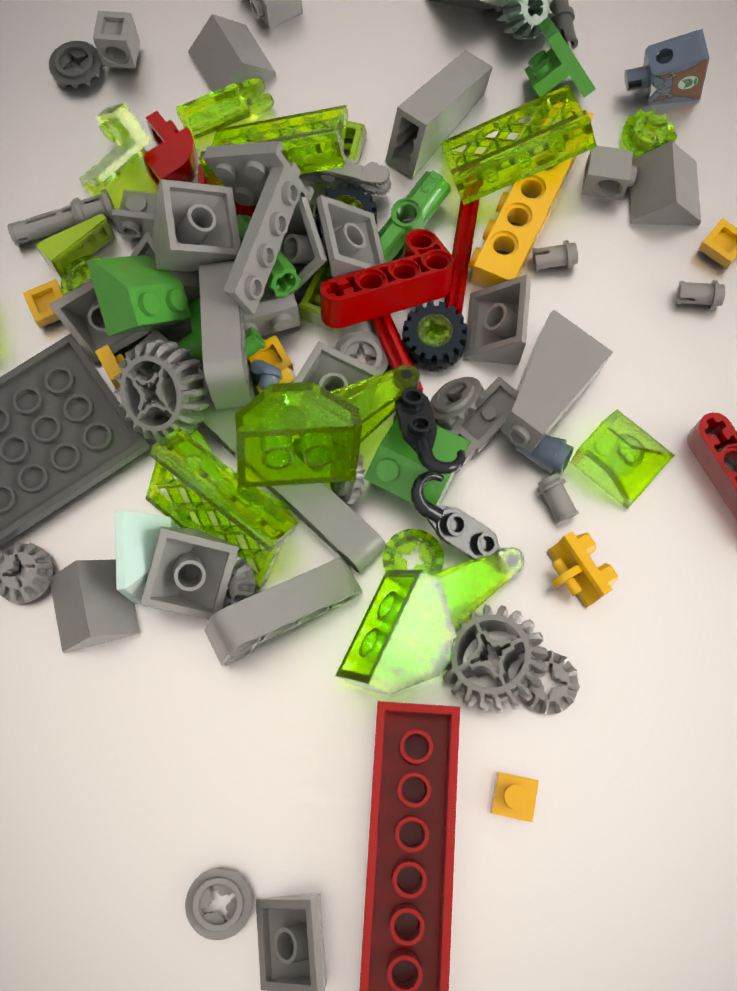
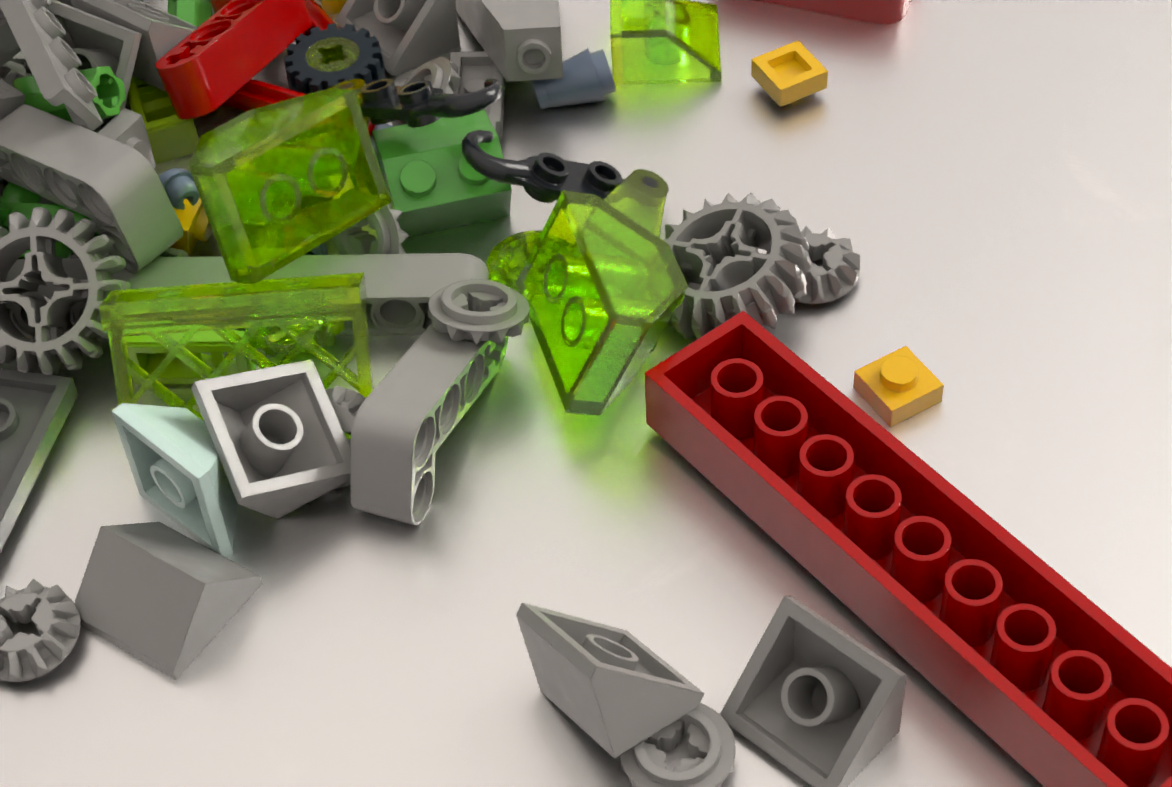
camera: 40 degrees left, 25 degrees down
light grey pin [537,473,579,524] -> none
yellow hips [547,532,619,608] -> none
none -> light grey gear [428,279,529,346]
none -> light grey slope [516,602,705,758]
none -> yellow plate [751,40,828,107]

